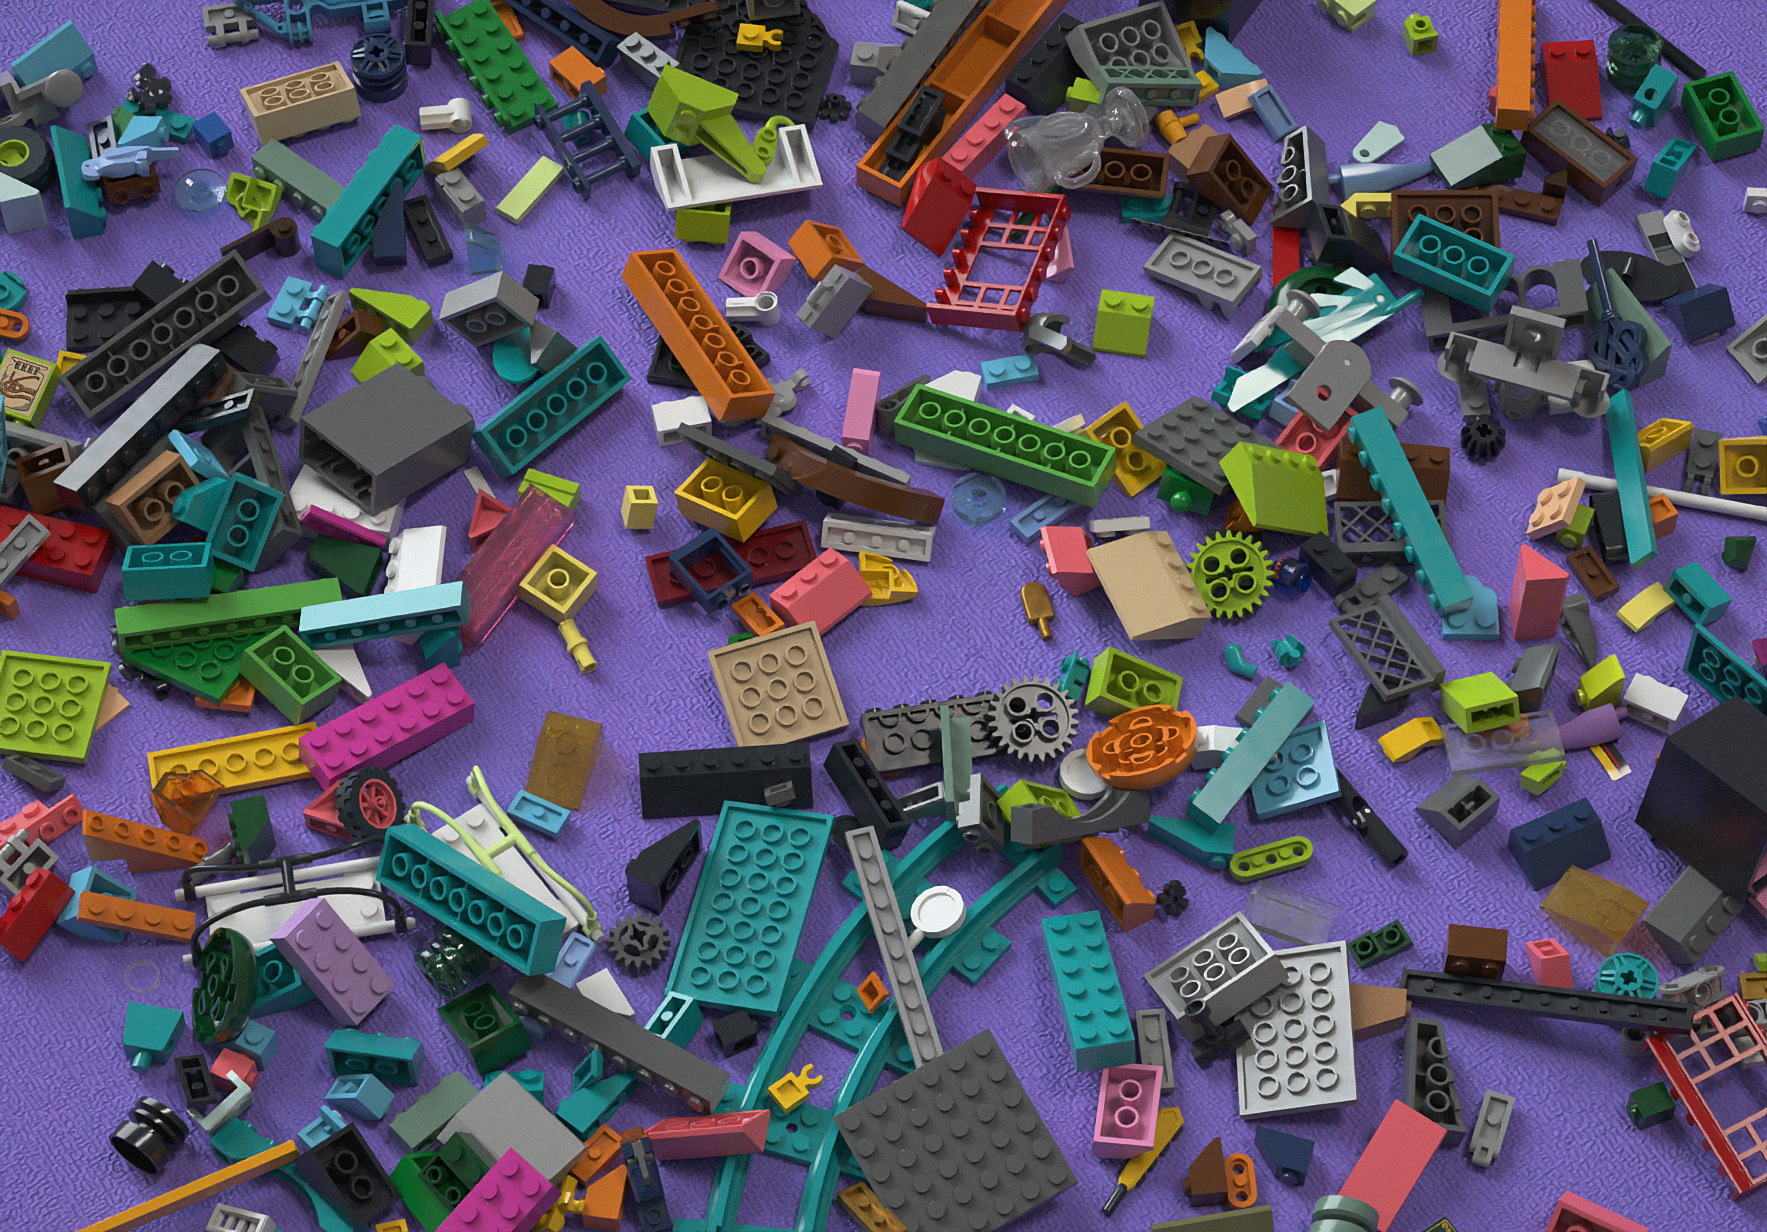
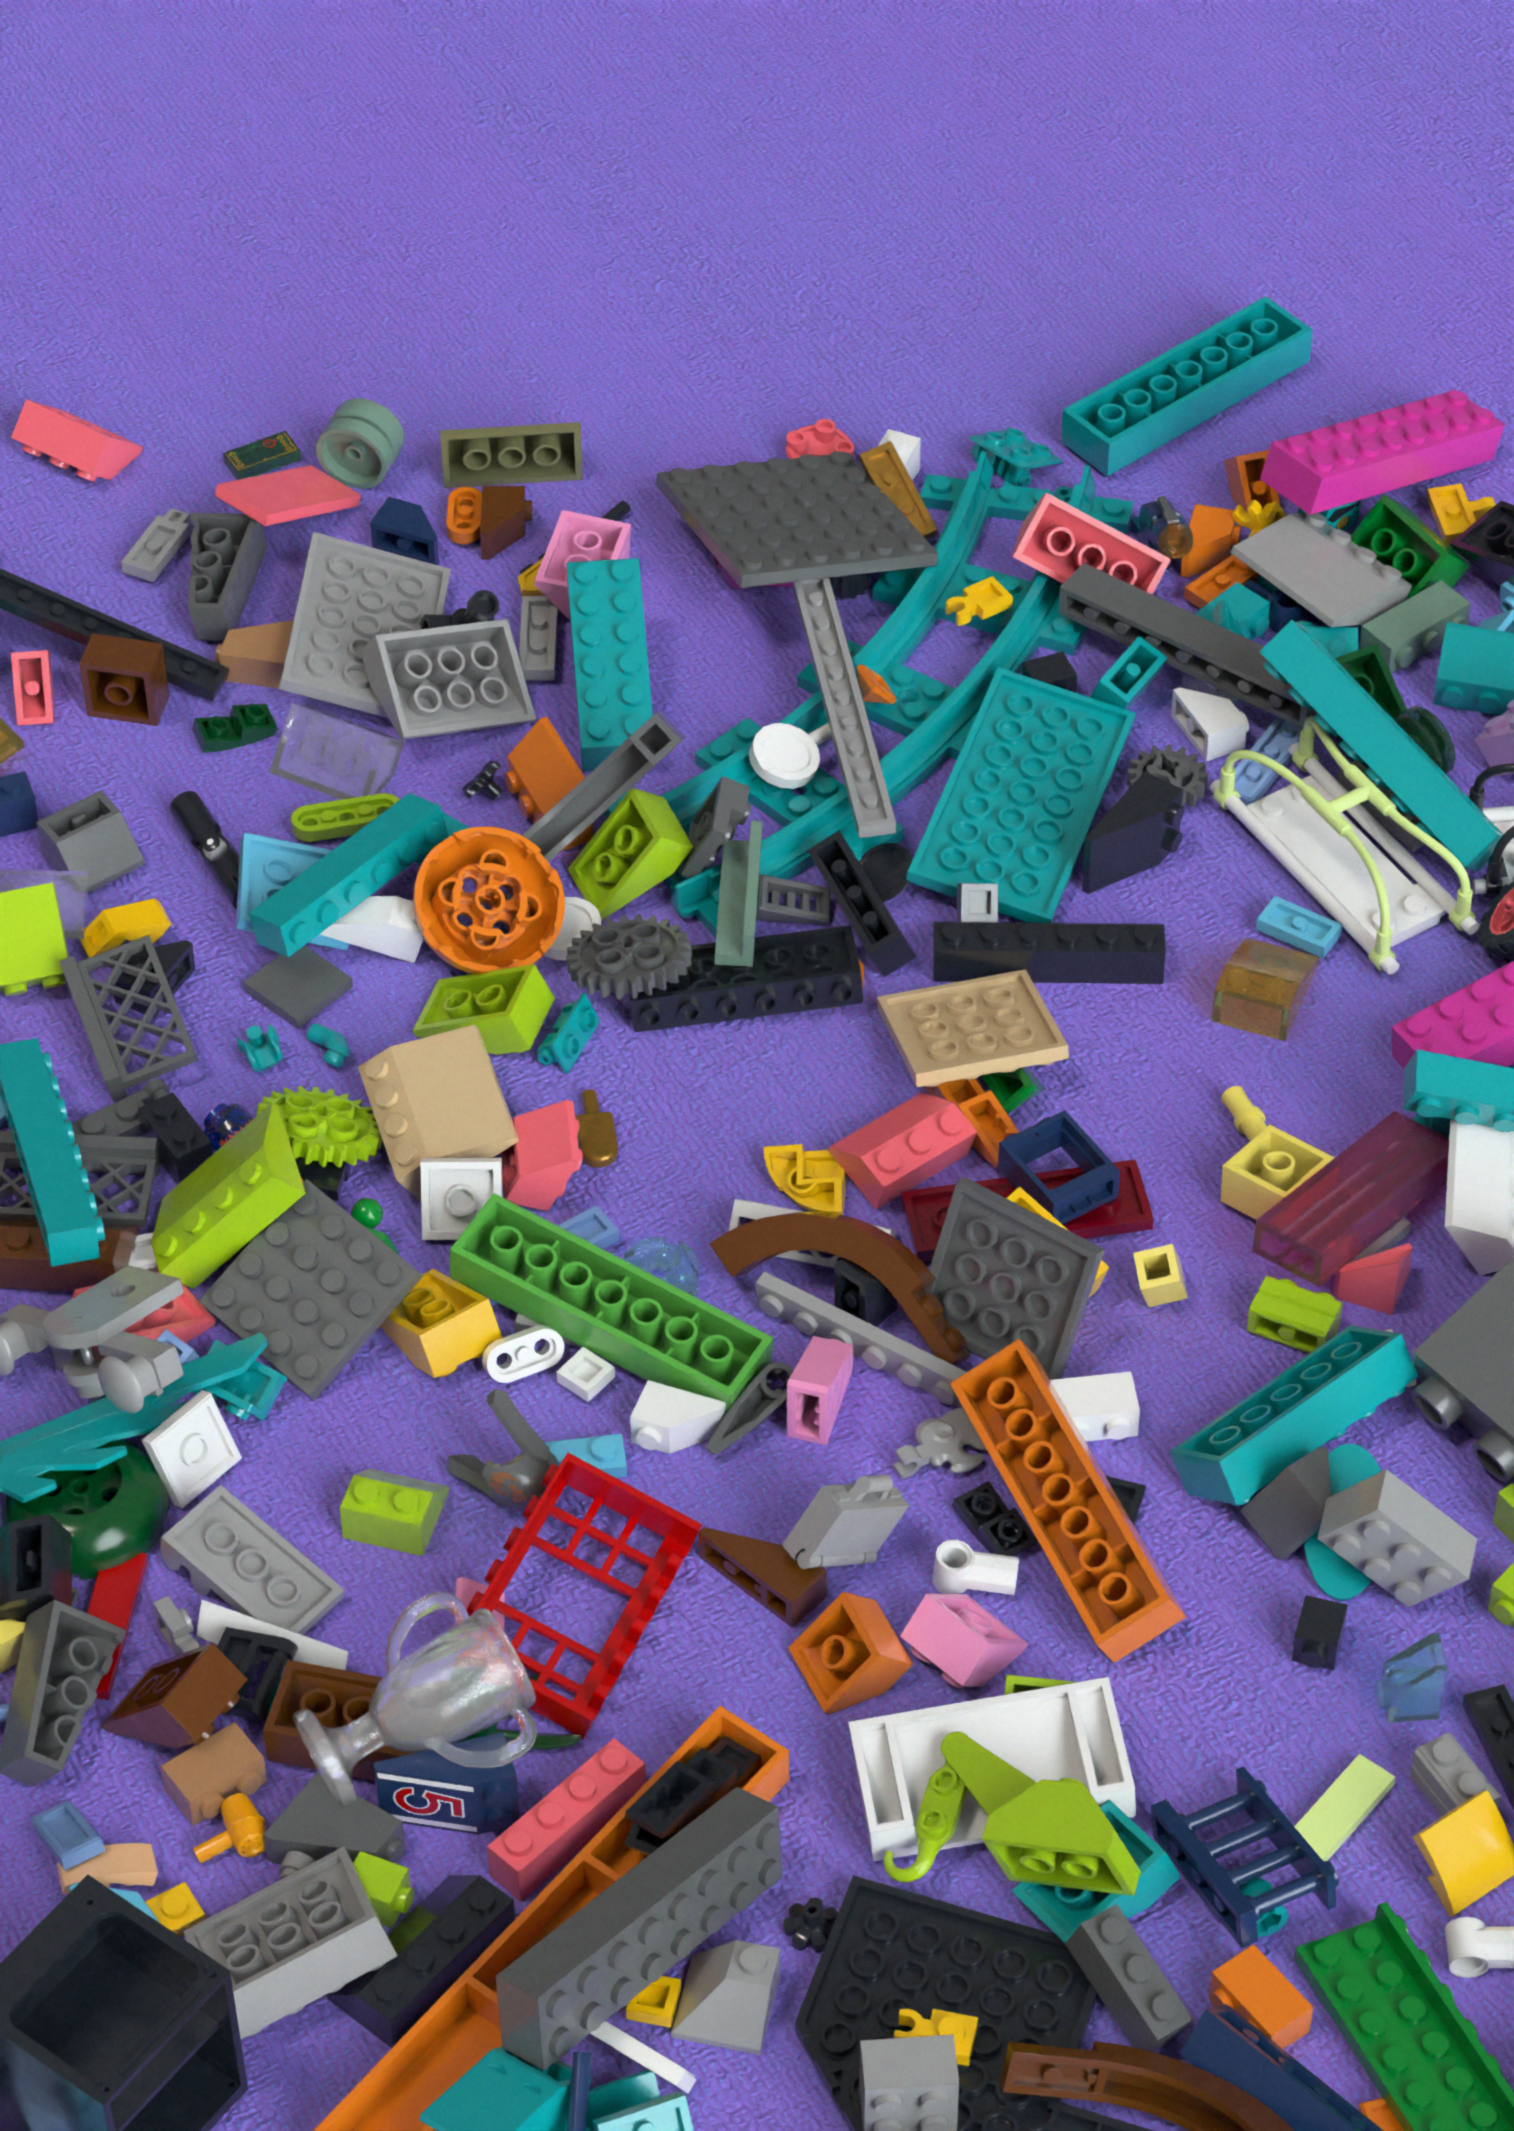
camera: 175 degrees left, 10 degrees down
dark green slope [417,1131,498,1213] -> none
red slope [900,157,977,257] -> none
sand green fence [1096,66,1202,106] -> none

